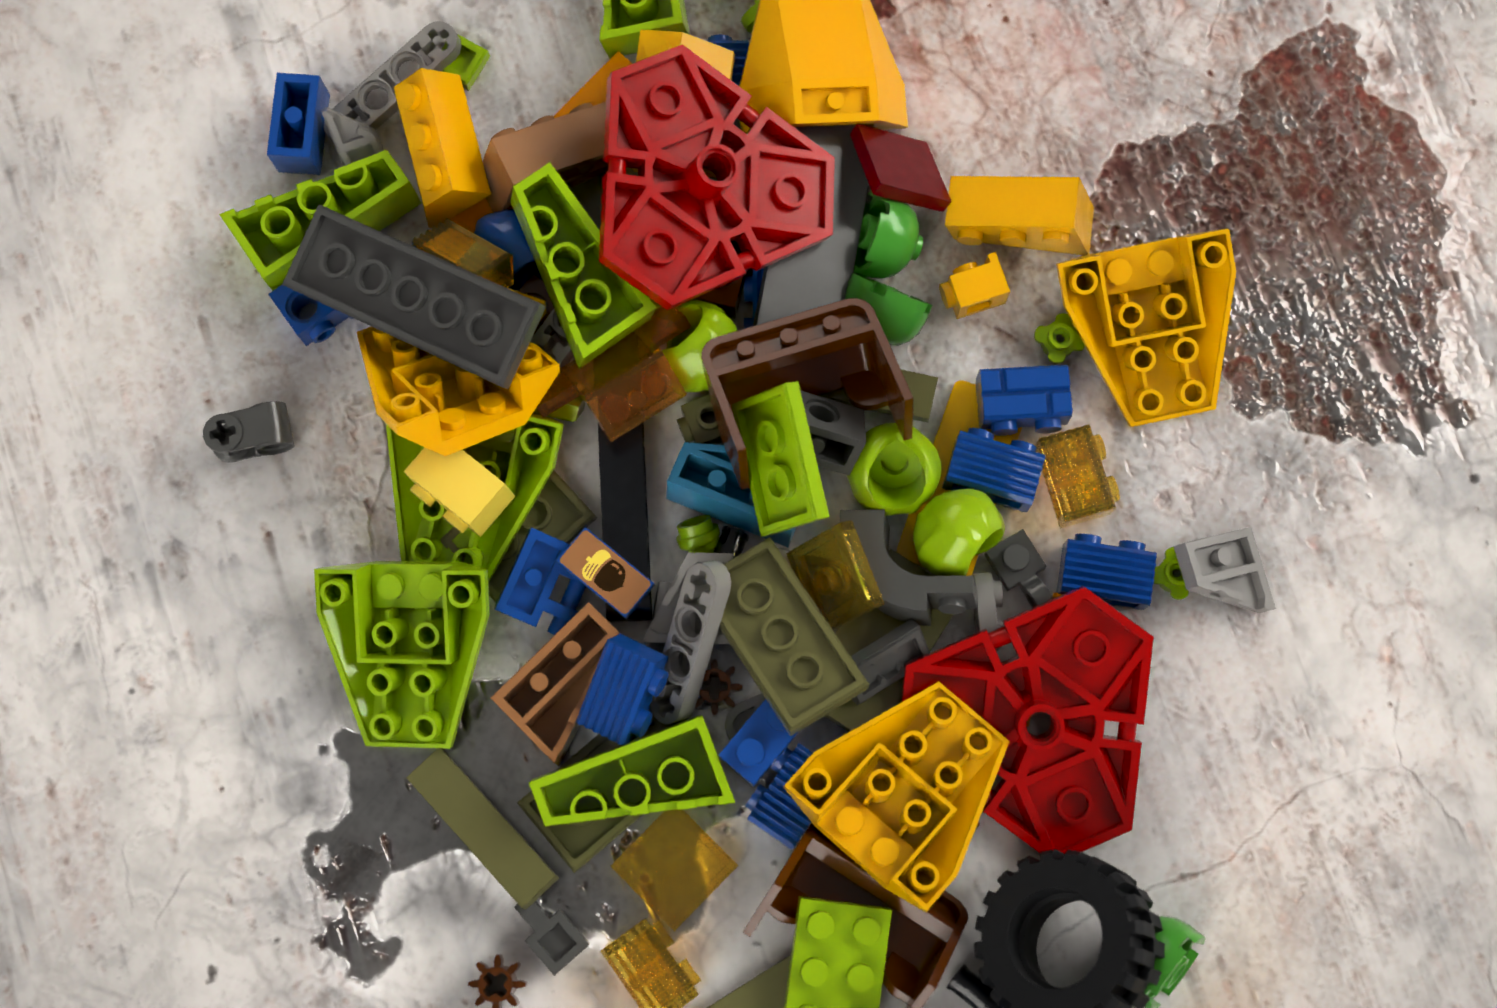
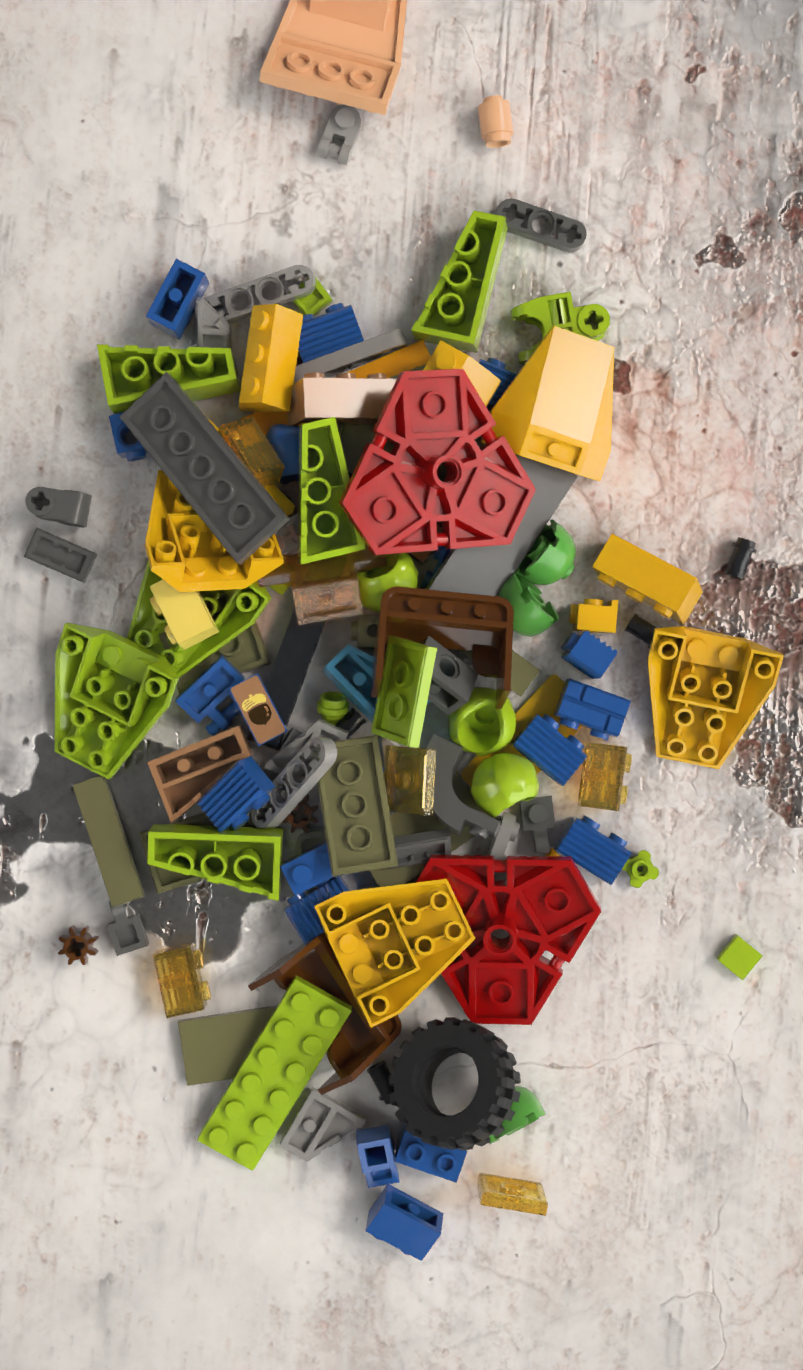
camera: 25 degrees right, 10 degrees up
clear yellow tile [610,809,738,931] -> none
dark red tile [850,123,952,212] -> none
lime plate [1034,313,1085,364] -> none
light grey wing [1174,527,1276,613] -> none
none -> dark grey plate [24,527,97,583]
none -> light grey beam [293,329,407,384]
none -> blue brick [298,303,364,363]
none -> blue brick [561,631,617,679]
none -> black pin [624,613,663,649]
none -> lime tile [716,934,763,980]
none -> black pin [724,537,757,580]

